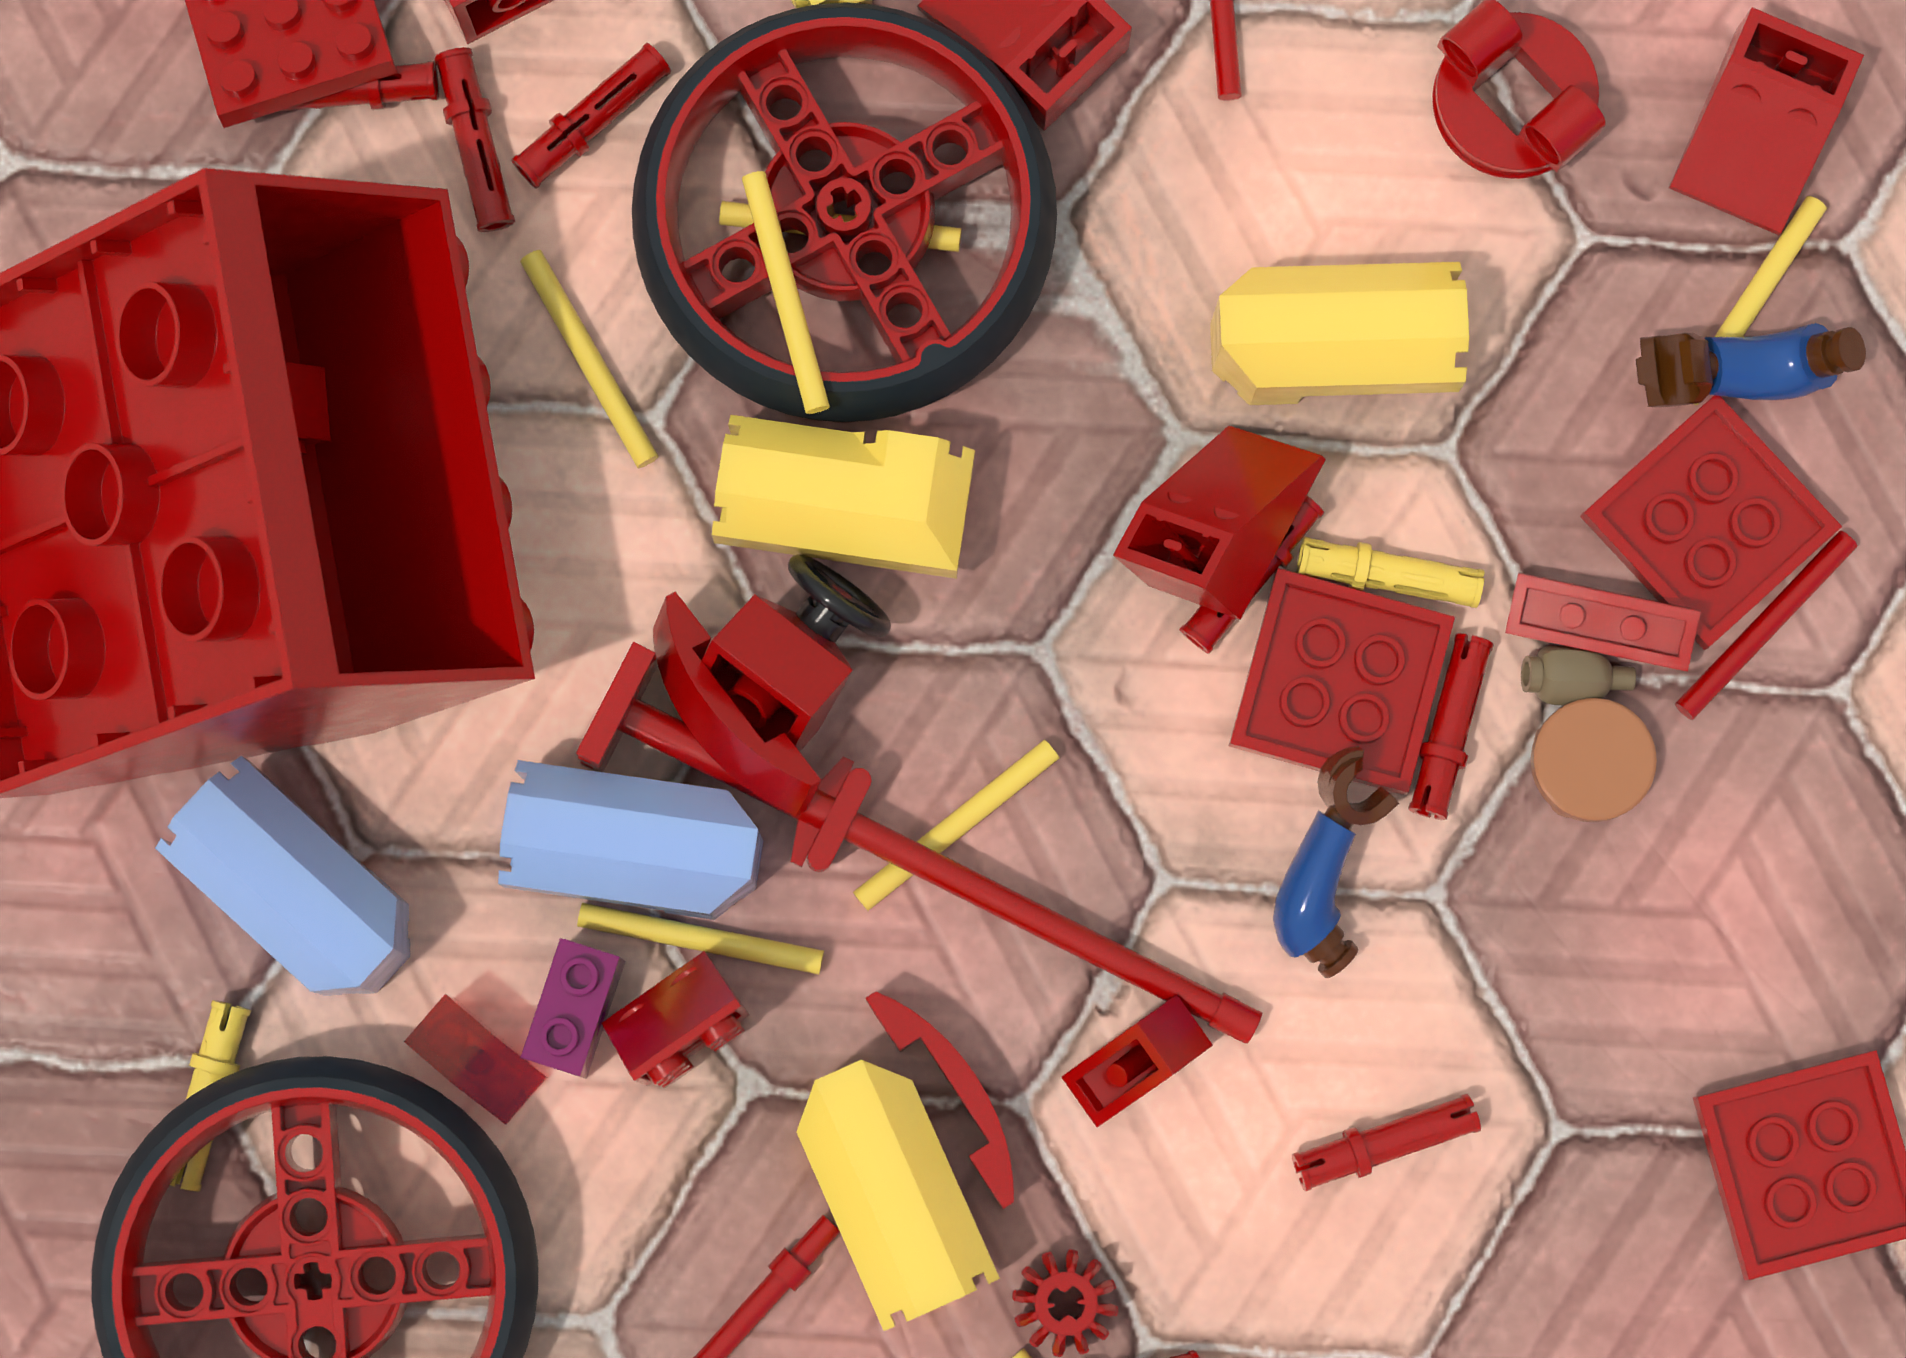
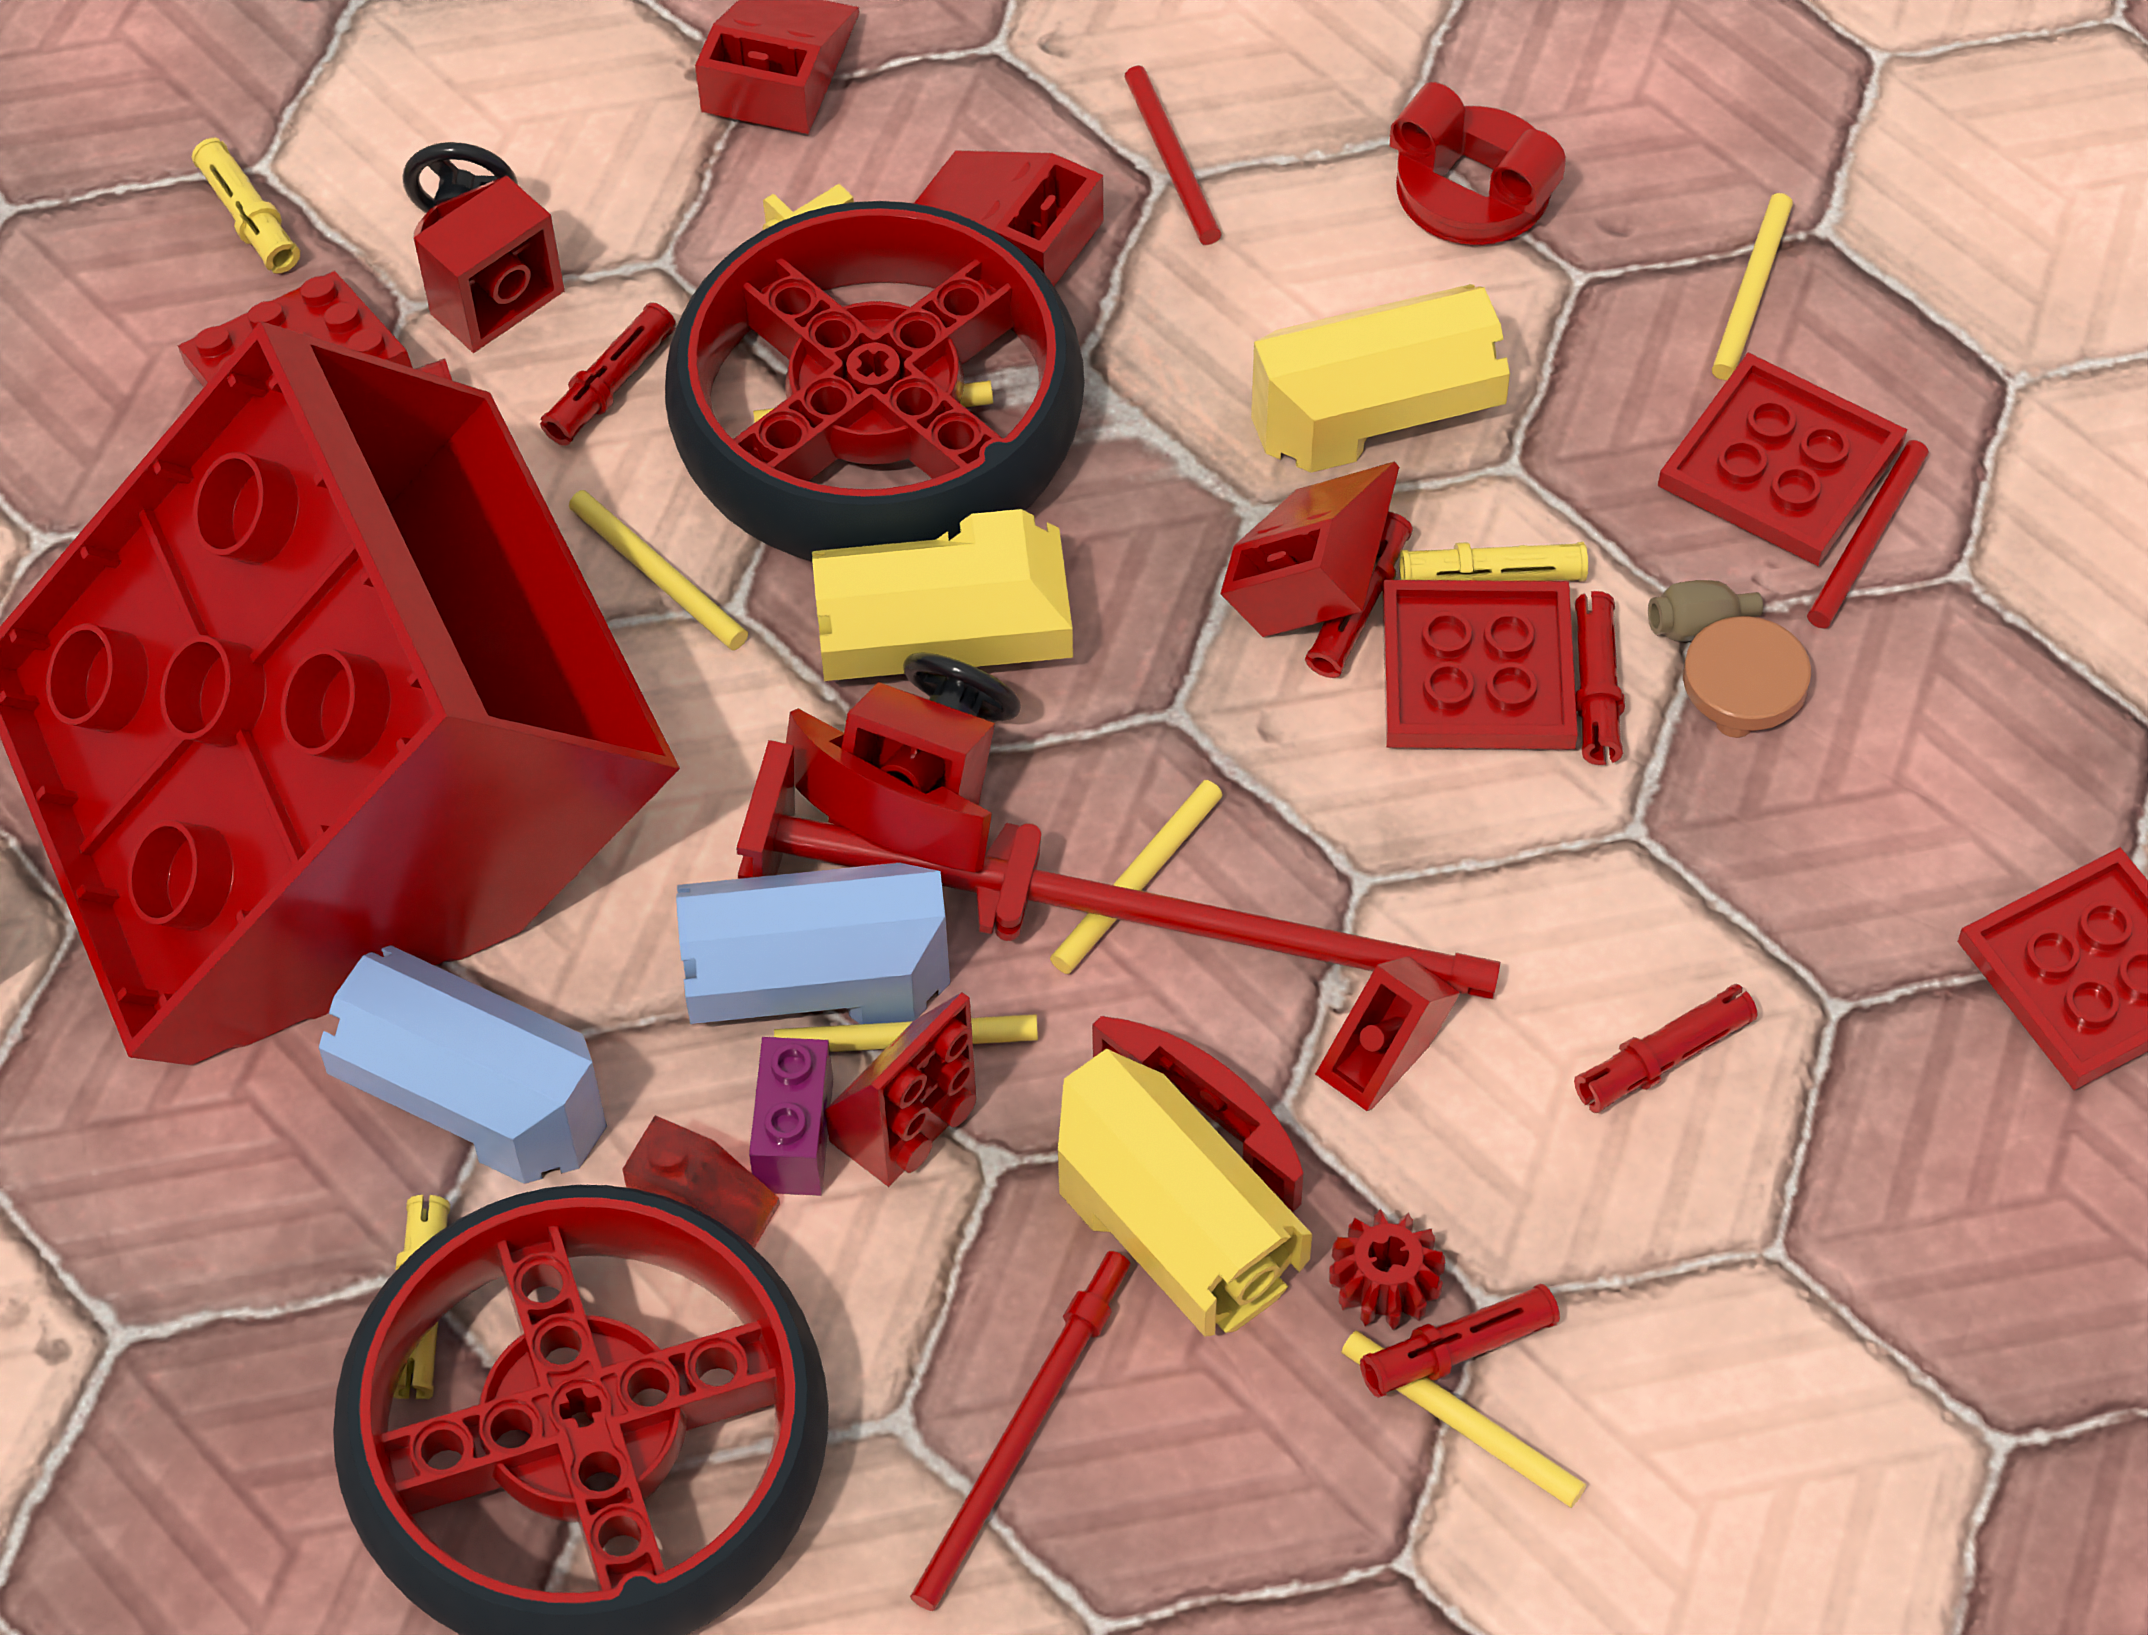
camera: 10 degrees left, 25 degrees down
red pin [434,47,515,232] -> none
light yellow bar [742,171,830,414] -> none
piece [1273,746,1399,978] -> none
plate [1505,572,1701,672] -> none
piece [1636,323,1866,407] -> none
red slope [1669,7,1864,235] -> none

